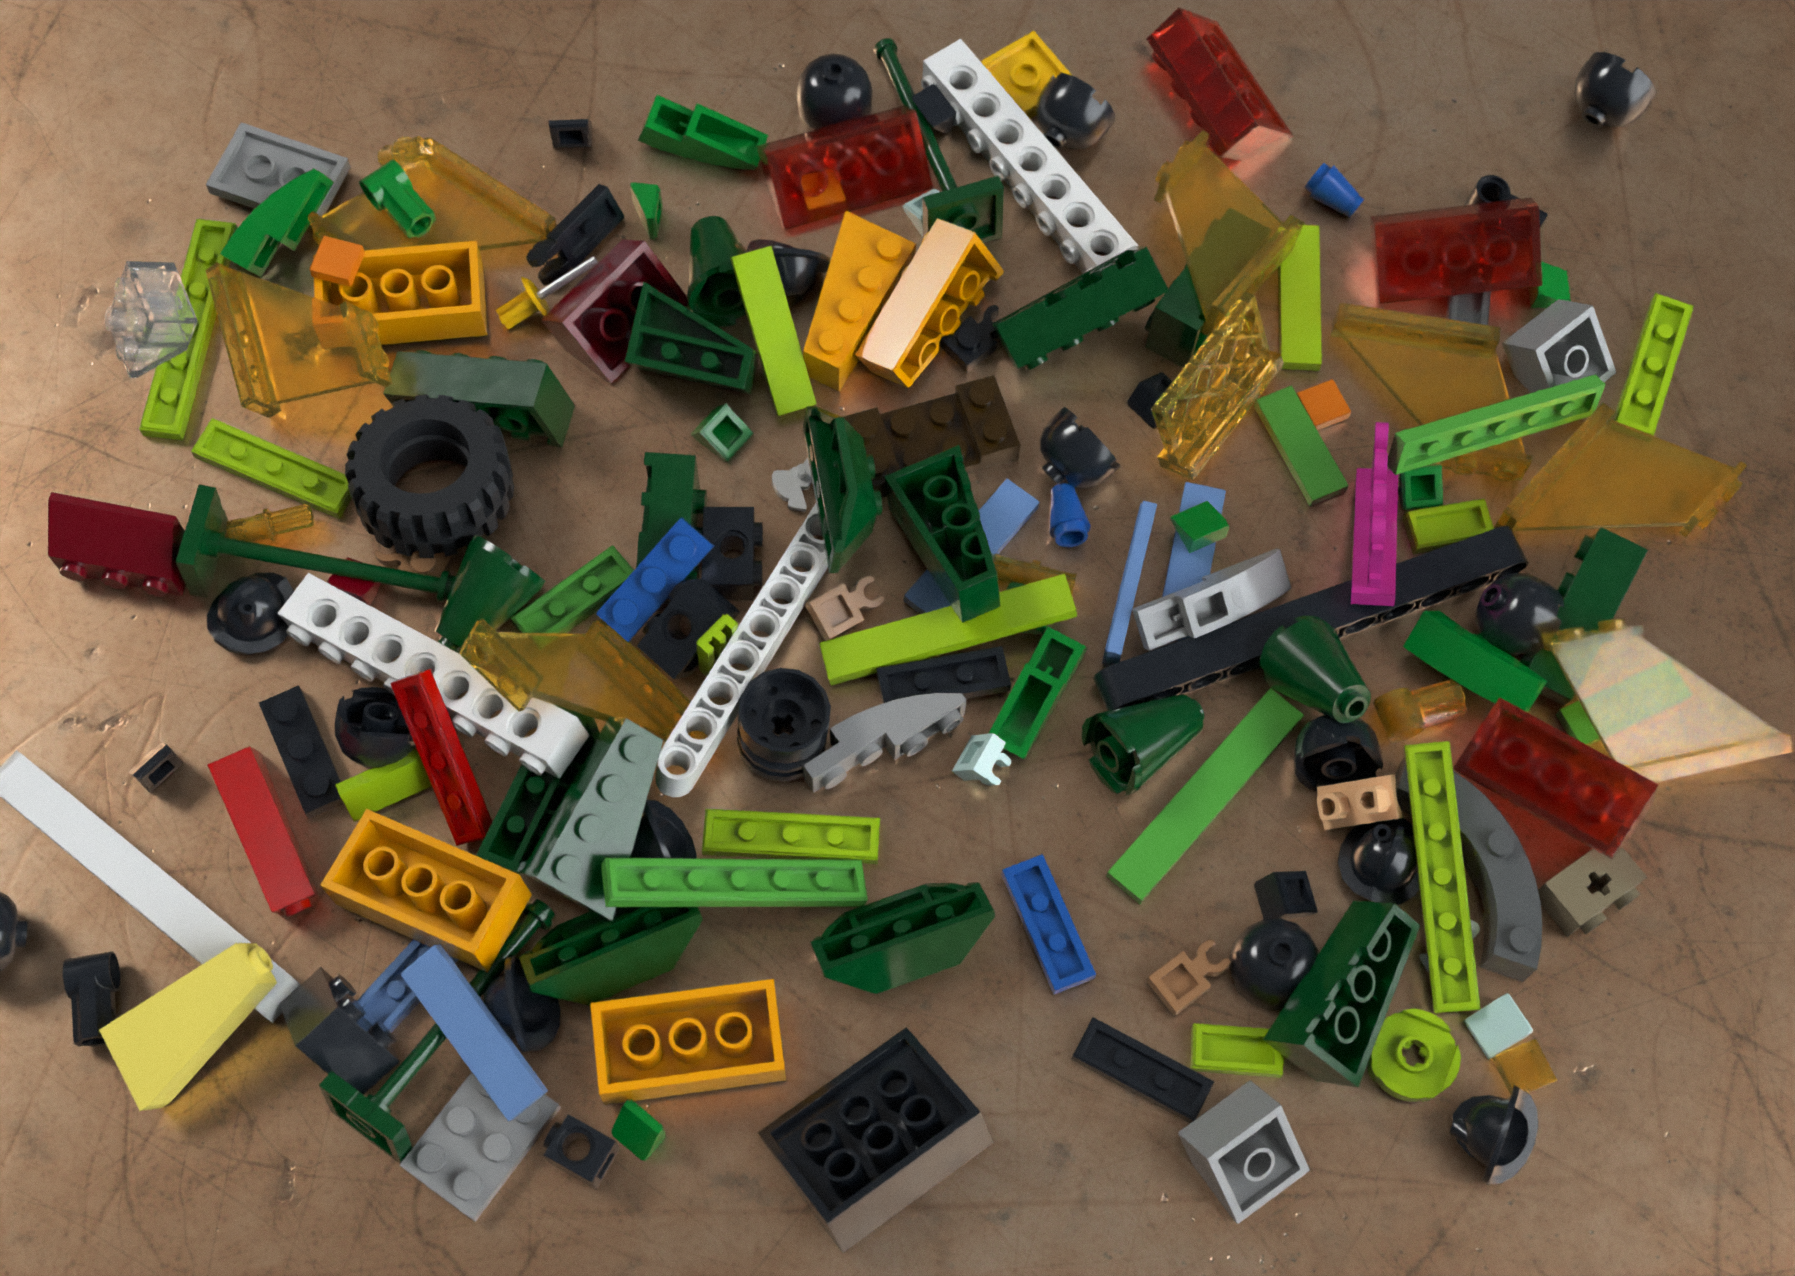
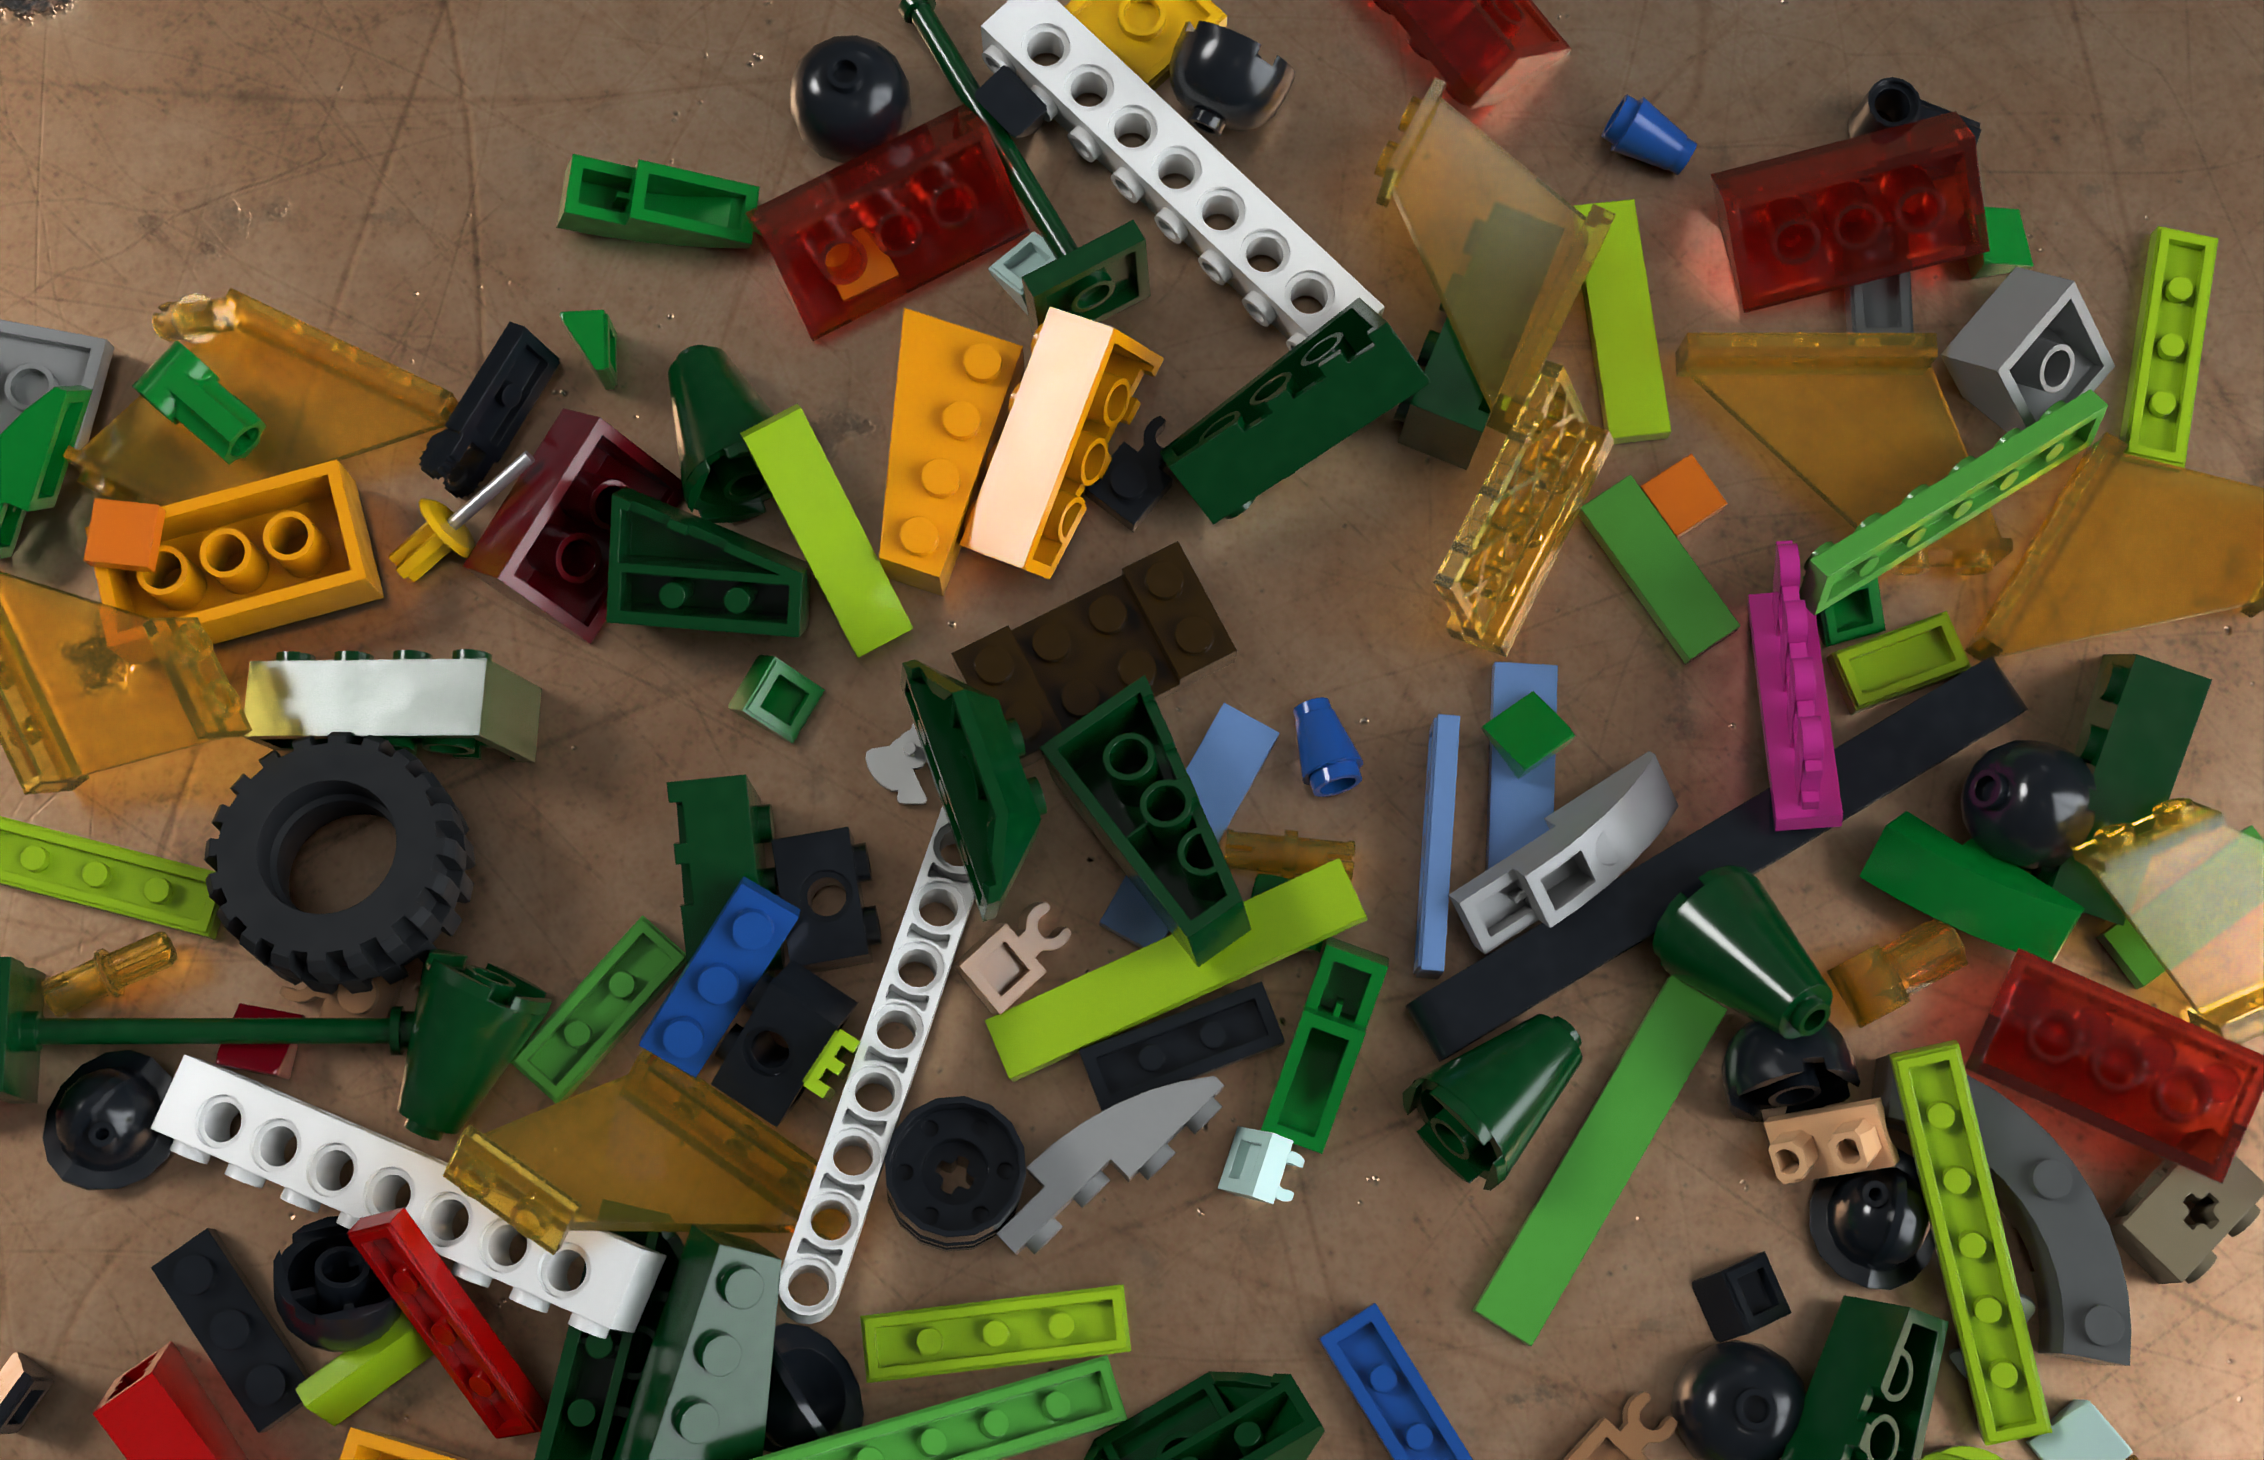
camera: 10 degrees left, 10 degrees up
black slope [549,119,592,148] -> none
black helmet [747,239,830,307] -> none
black cylinder [1040,407,1121,489] -> none
black slope [1127,372,1190,428] -> none

